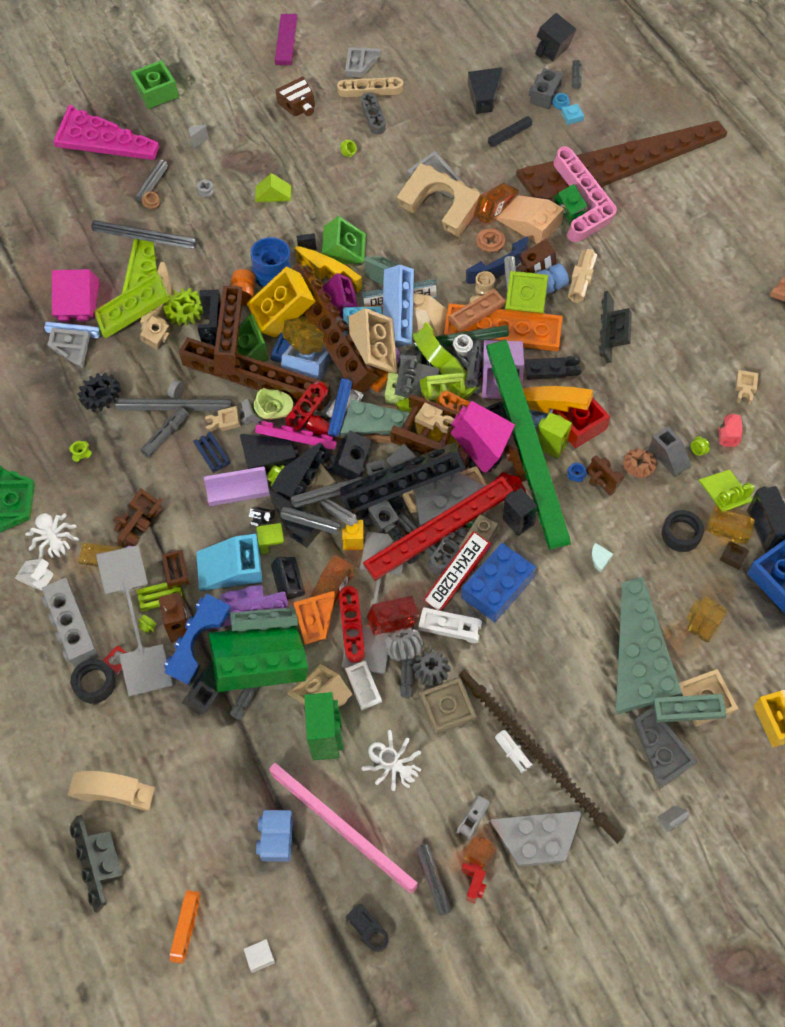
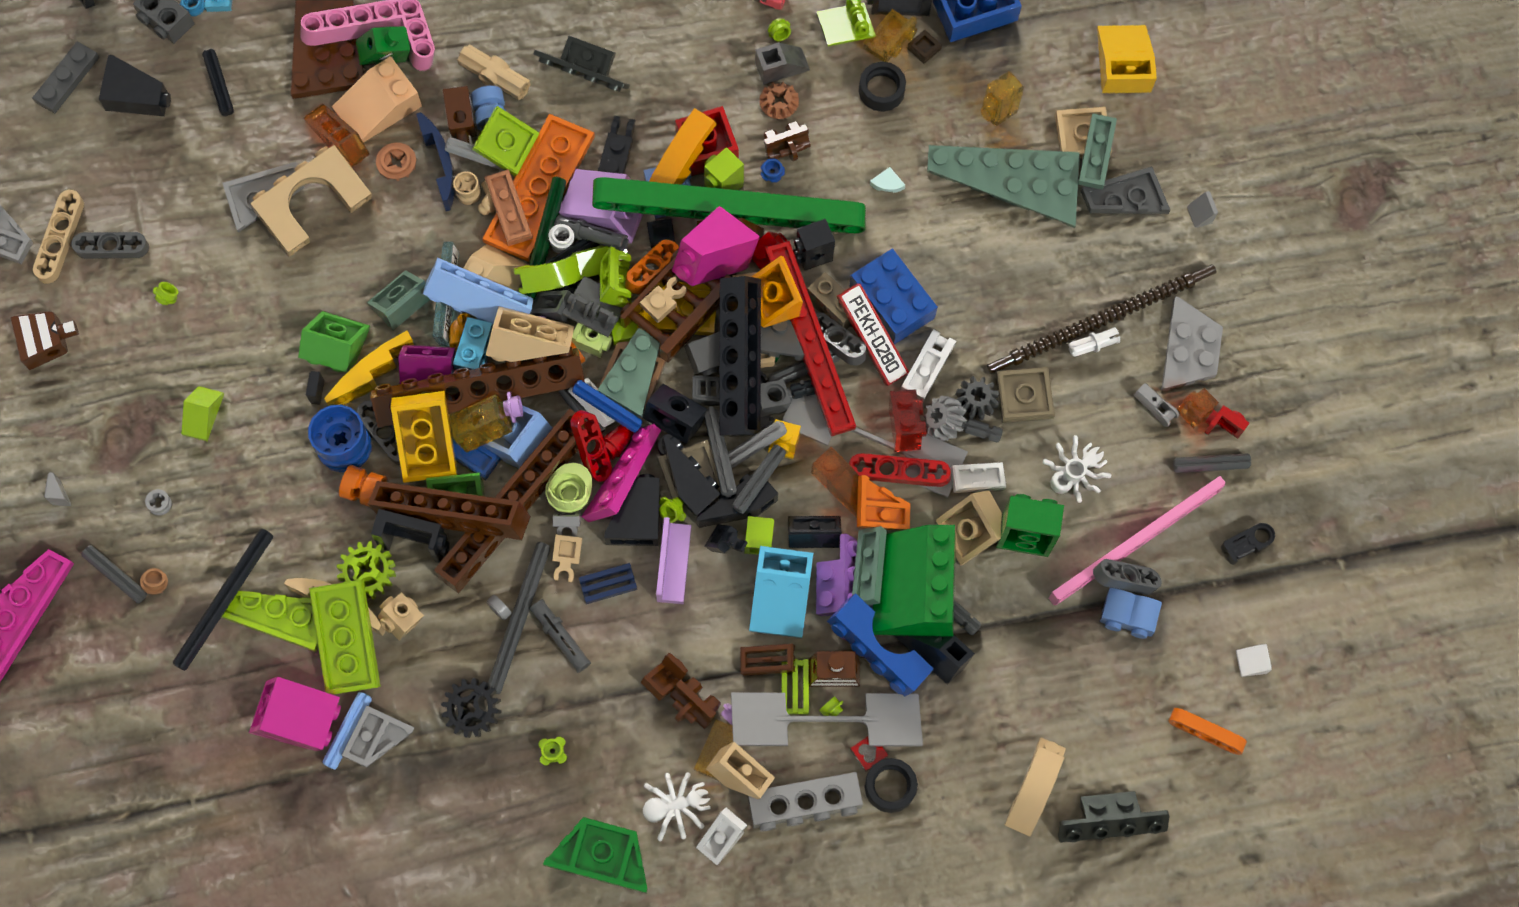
camera: 80 degrees left, 10 degrees up
none -> dark grey plate [32,41,100,114]
none -> lavender plate [503,392,523,423]
none -> tan slope [706,742,775,799]
none -> light orange slope [751,256,803,328]
none -> dark grey beam [1093,559,1162,595]

